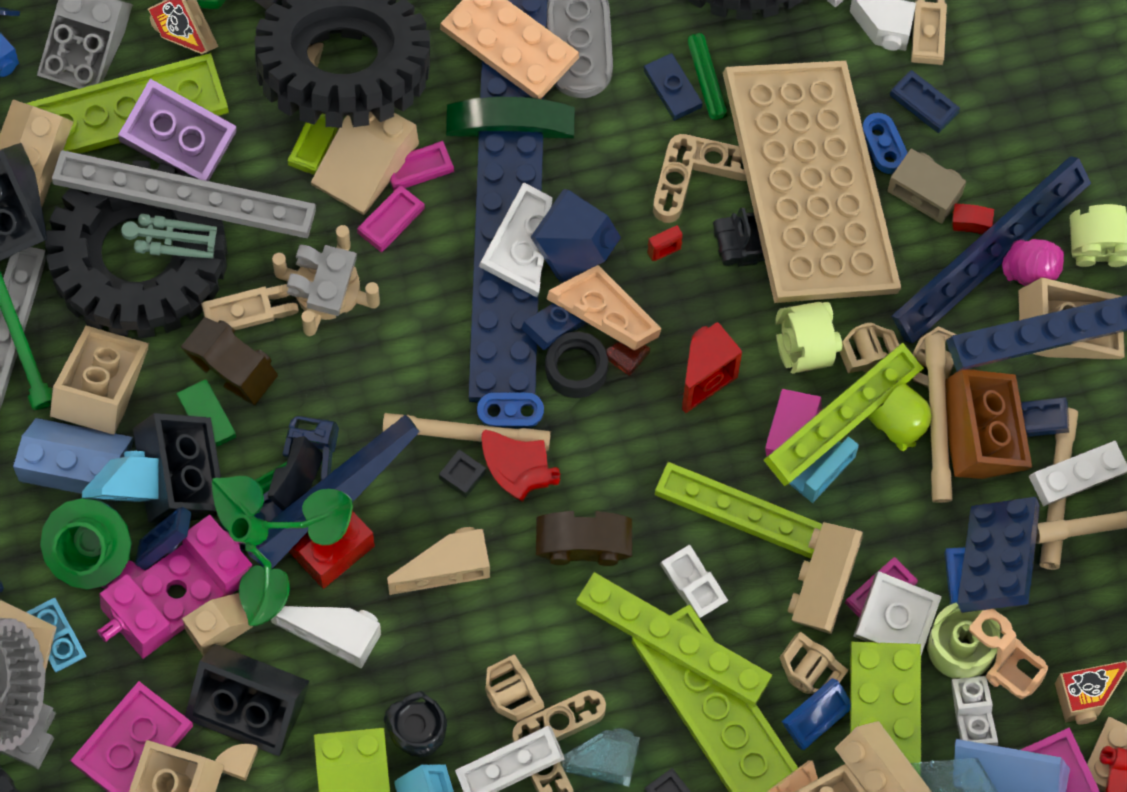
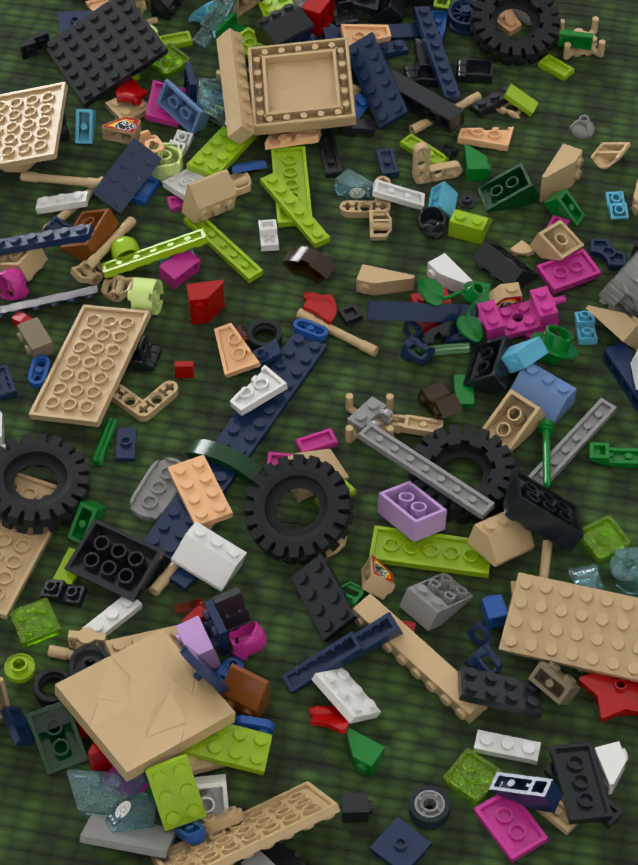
camera: 150 degrees left, 15 degrees down
sand green piece [121,214,217,259] -> none
dark blue plate [135,507,192,570] -> none
dark blue slope [531,189,621,282] -> none

